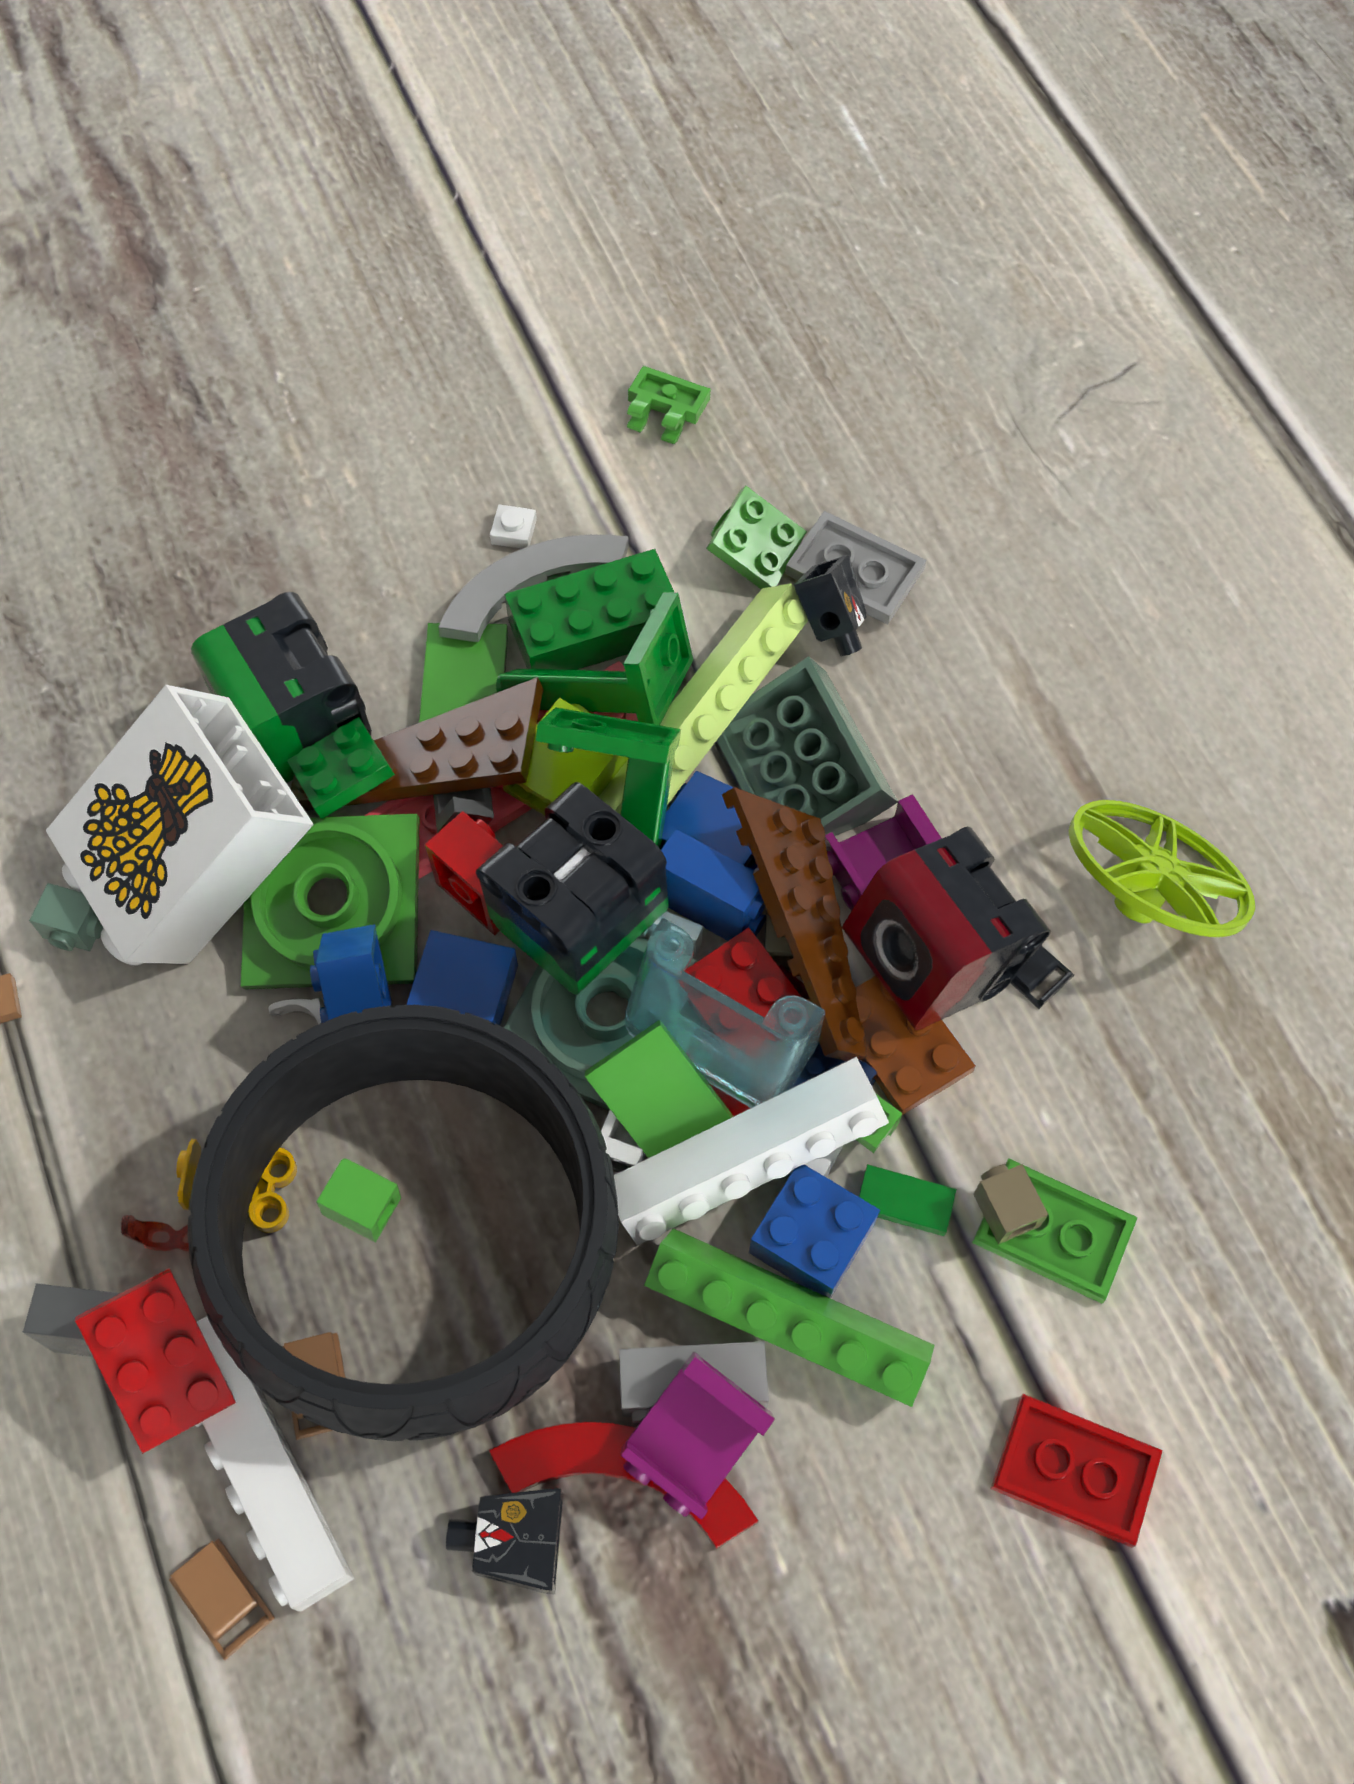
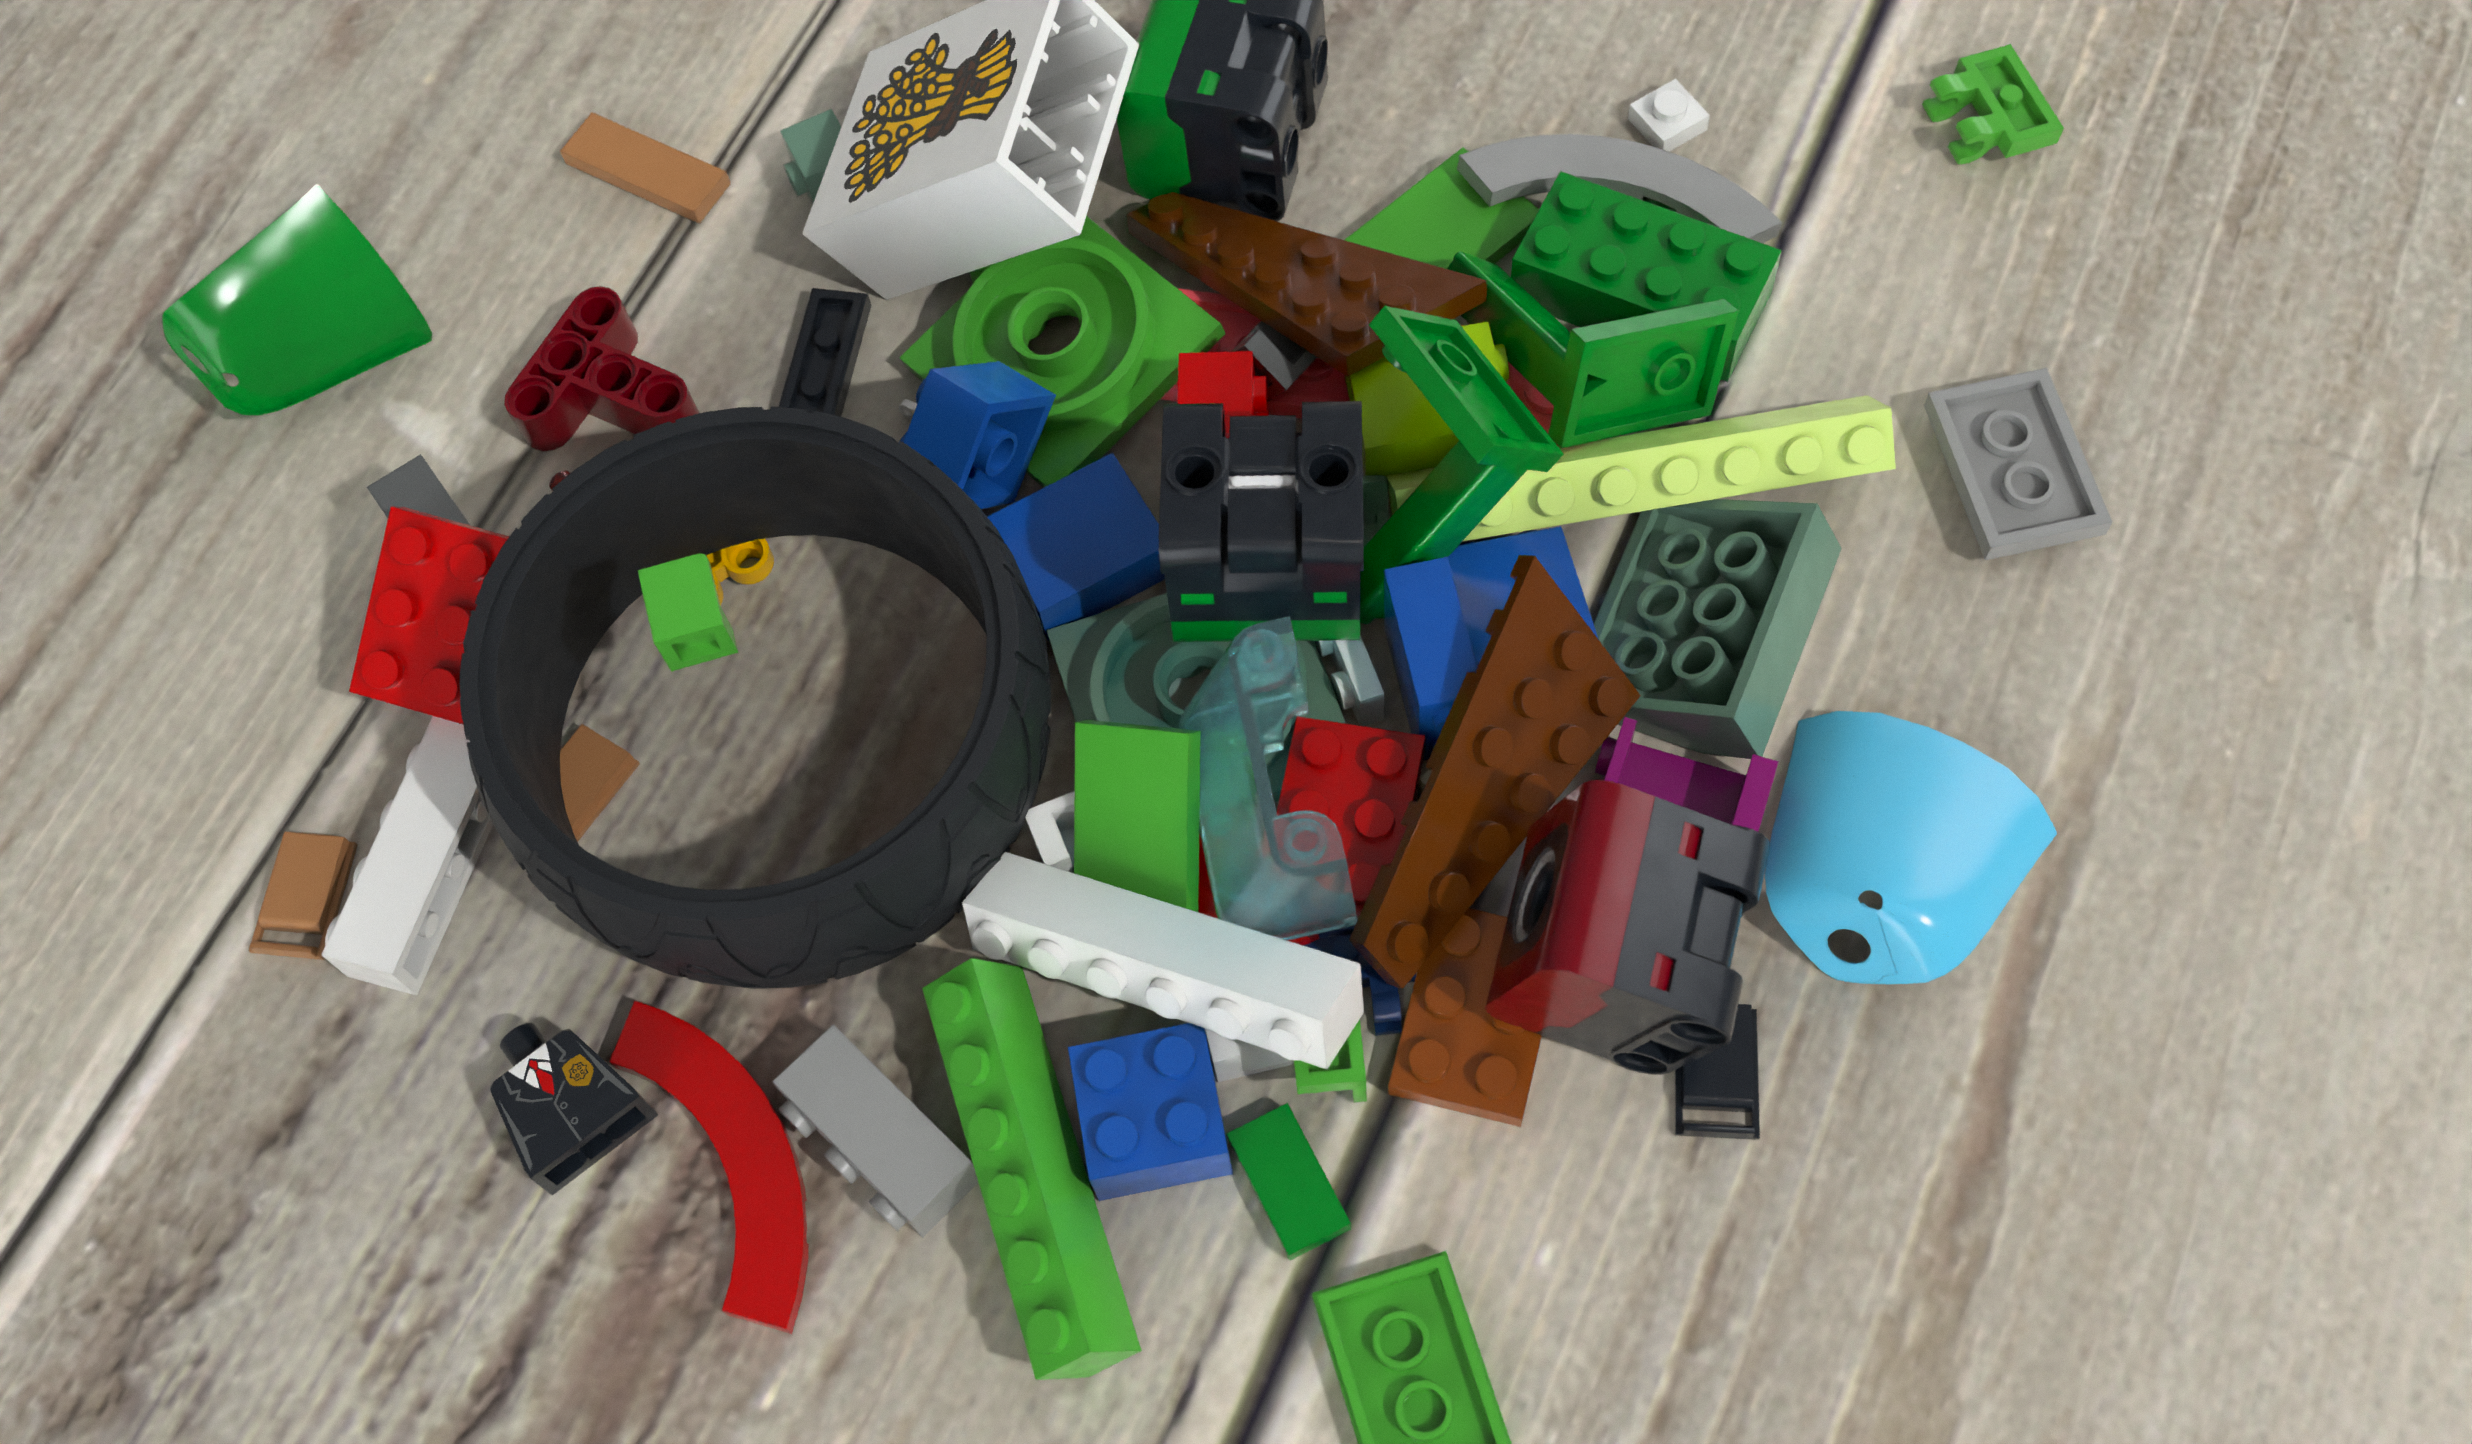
camera: 55 degrees right, 0 degrees up
green plate [287,717,395,819] -> none
magenta panel [621,1351,775,1520] -> none
bright green plate [706,485,807,589] -> none
black torso [794,554,867,656] -> none
dark tan brick [973,1164,1048,1245] -> none
lime wheel [1068,800,1255,937] -> none
none -> dark red beam [504,286,699,452]
none -> black tile [778,288,872,417]
none -> medium azure piece [1765,711,2057,984]

